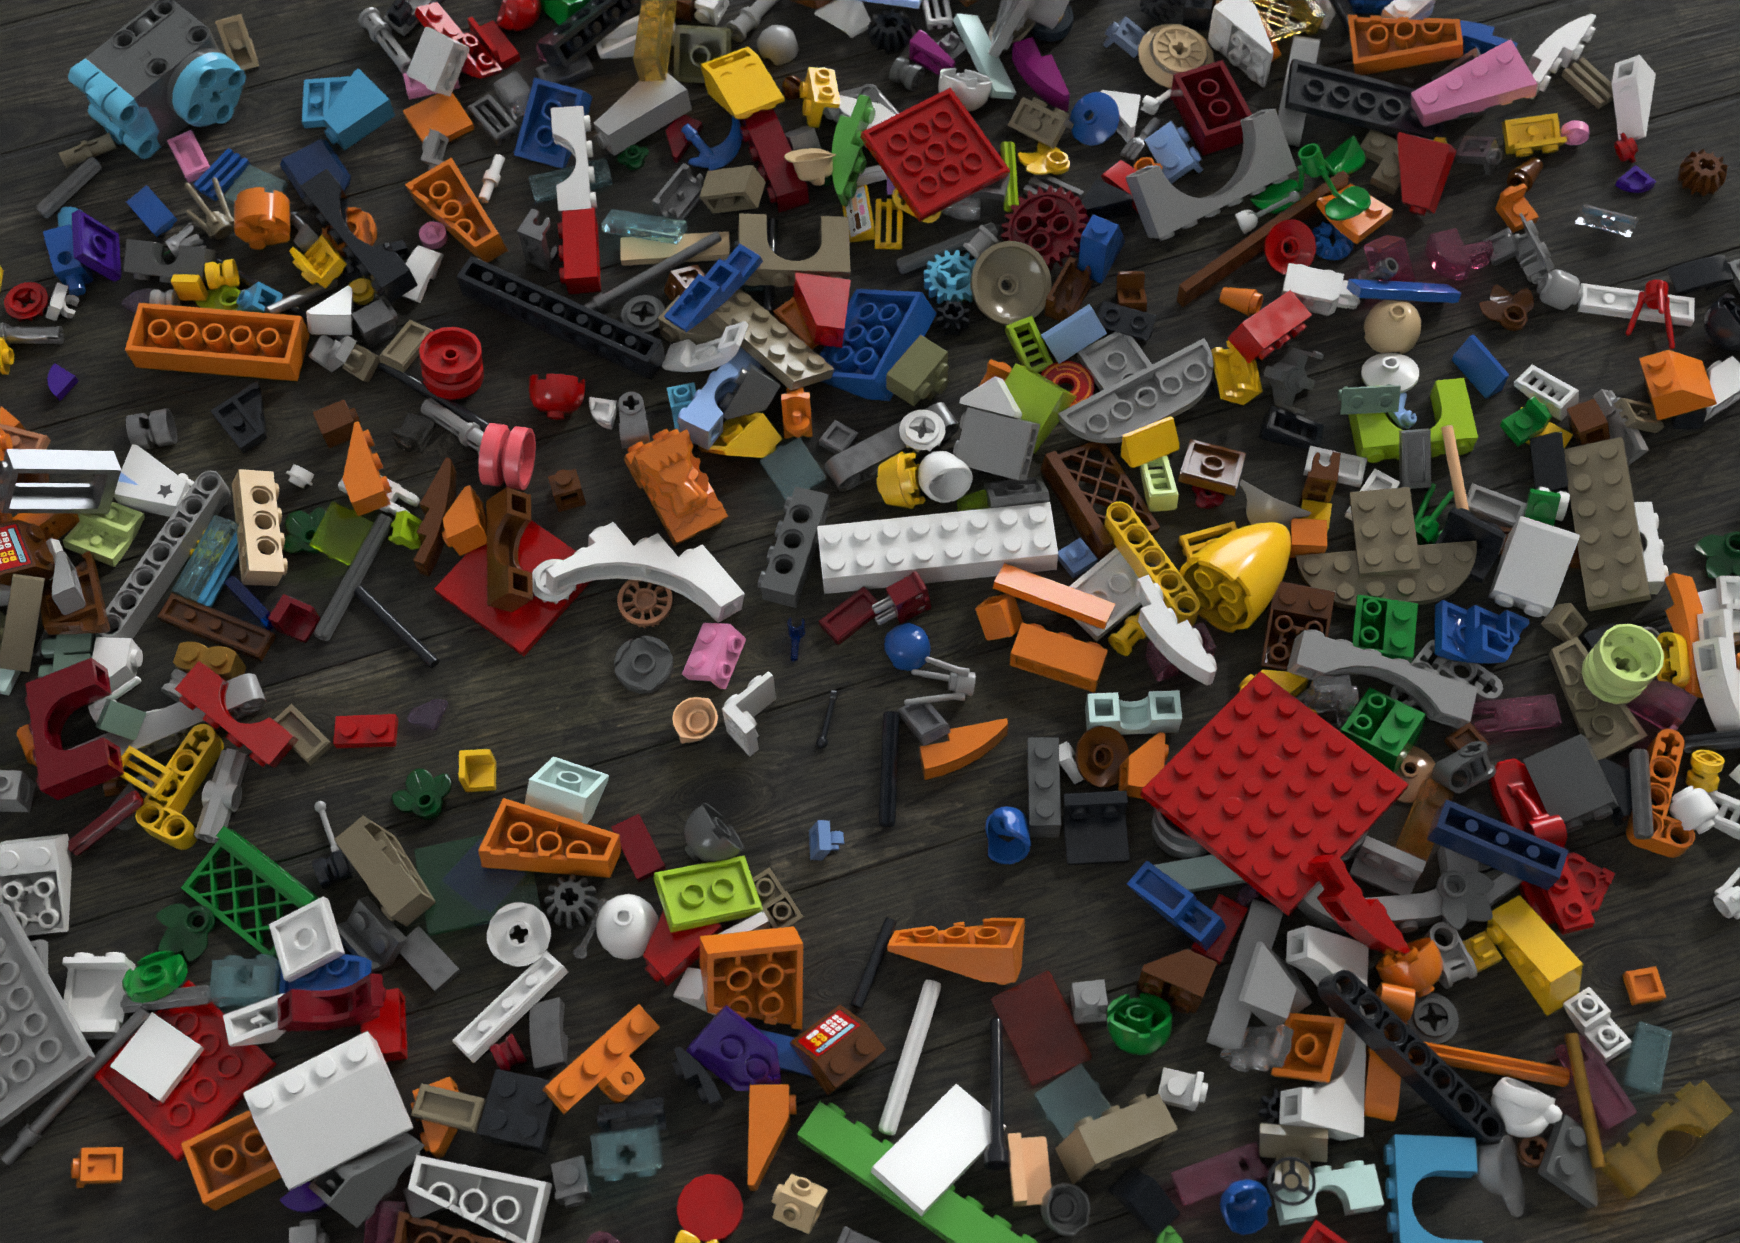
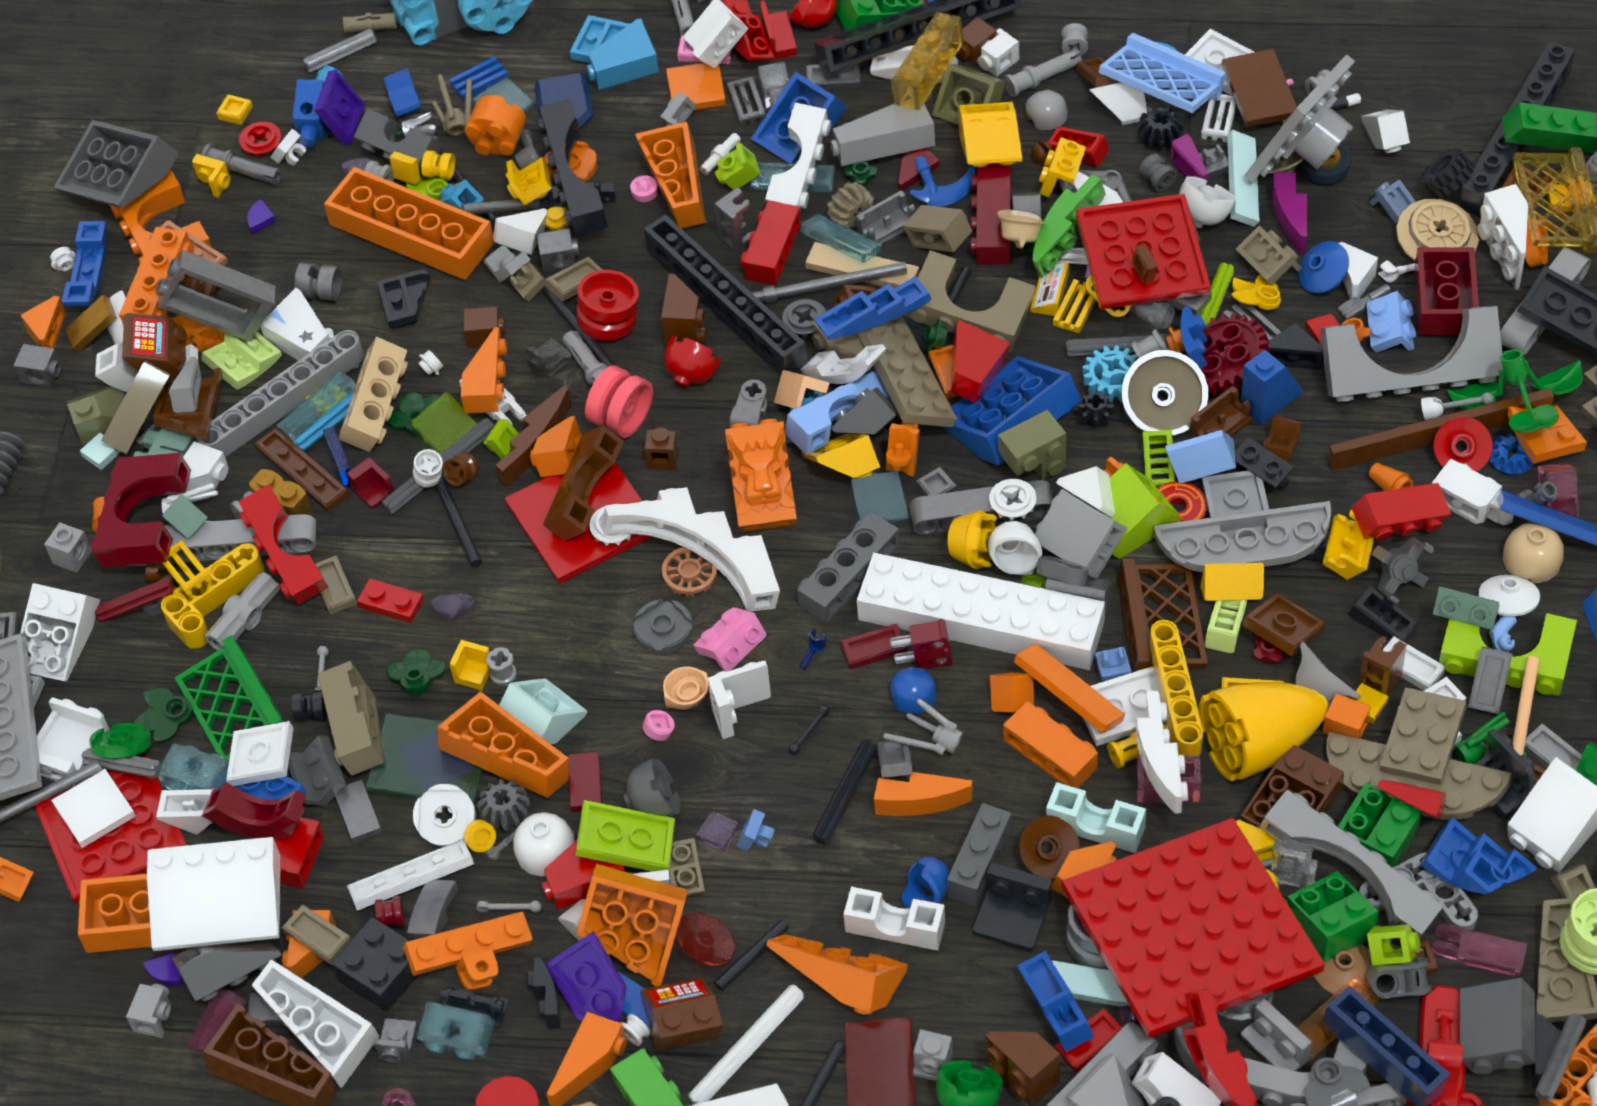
camera: 25 degrees right, 10 degrees down
bright pink tile [167,130,210,183] -> none
white slope [402,245,444,303] -> none
white tile [589,397,618,430] -> none
white tile [1059,741,1084,784] -> none
none -> white wheel [413,449,443,487]
none -> reddish brown wheel [442,452,479,486]
none -> yellow tile [463,820,496,852]
none -> light grey hinge [476,900,542,913]
none -> light grey bush [486,647,517,686]
none -> white bush [621,1014,651,1046]
none -> bright pink tile [642,710,675,741]
none -> reddish brown slope [661,274,707,347]
none -> clear red dish [676,912,735,966]
none -> clear purple tile [697,810,739,851]
none -> lime brick [715,142,761,190]
none -> light nougat panel [774,370,829,408]
none -> dark tan gear [827,182,874,230]
none -> white arch [844,887,945,950]
none -> dark green plate [924,319,948,351]
none -> dark grey beam [1037,556,1089,585]
none -> red slope [1048,126,1109,167]
none -> reddish brown tile [1132,244,1158,284]
none -> orange plate [1165,327,1186,353]
none -> blue slope [1181,306,1208,369]
none -> lime brick [1367,924,1420,966]
none -> red slope [1378,780,1447,818]

